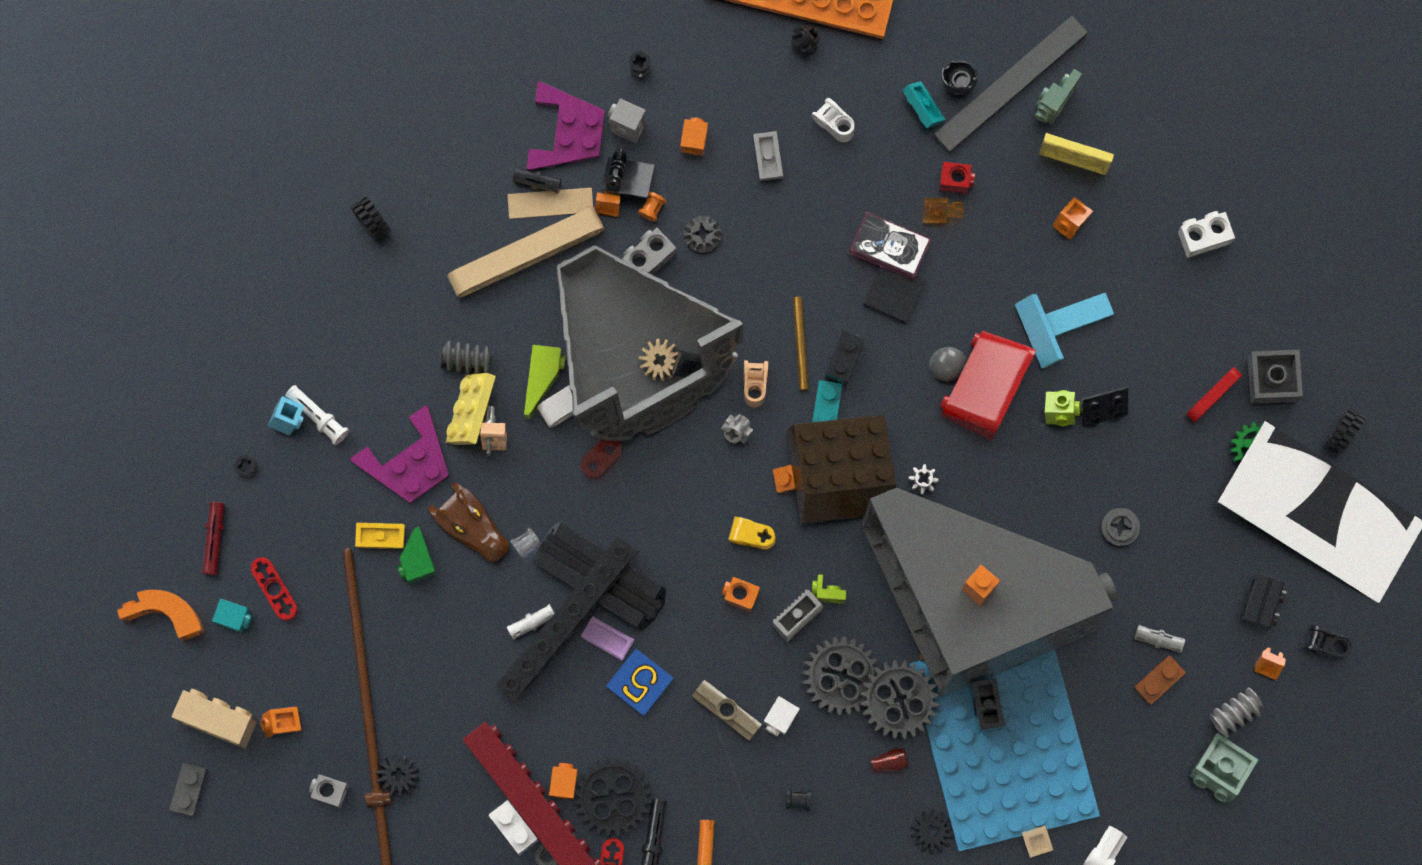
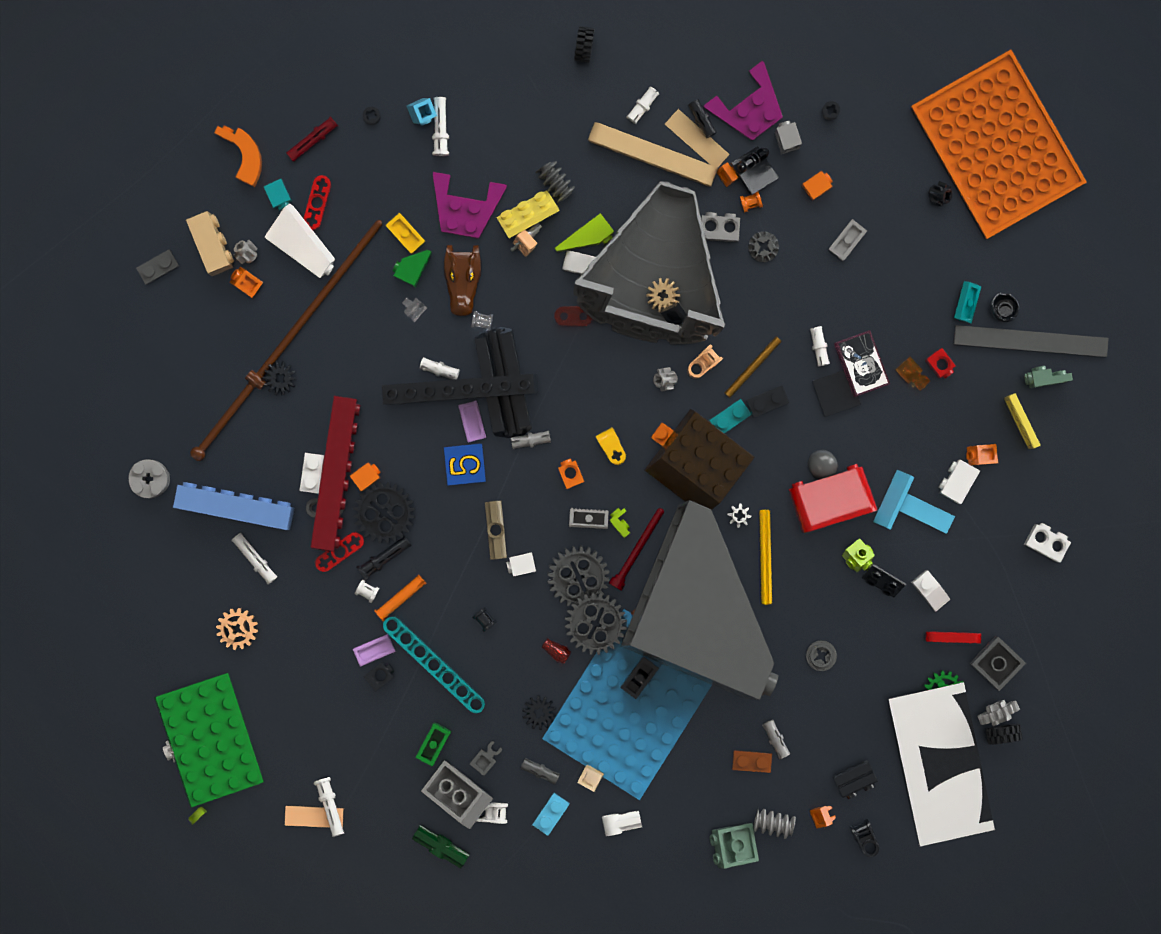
camera: 50 degrees right, 10 degrees up
light grey brick [309,774,349,809] -> none
white piece [811,98,854,142] -> none
orange brick [962,565,1000,606] -> none
none -> light grey gear [233,240,258,264]
none -> white slope [265,204,335,278]
none -> clear tile [402,298,427,322]
none -> light grey pin [511,430,551,449]
none -> dark red piece [609,508,664,591]
none -> white pin [626,87,659,124]
none -> yellow axle [760,510,772,605]
none -> white pin [810,326,830,367]
none -> white slope [911,570,950,612]
none -> white brick [939,460,980,504]
none -> light grey gear [978,700,1020,726]

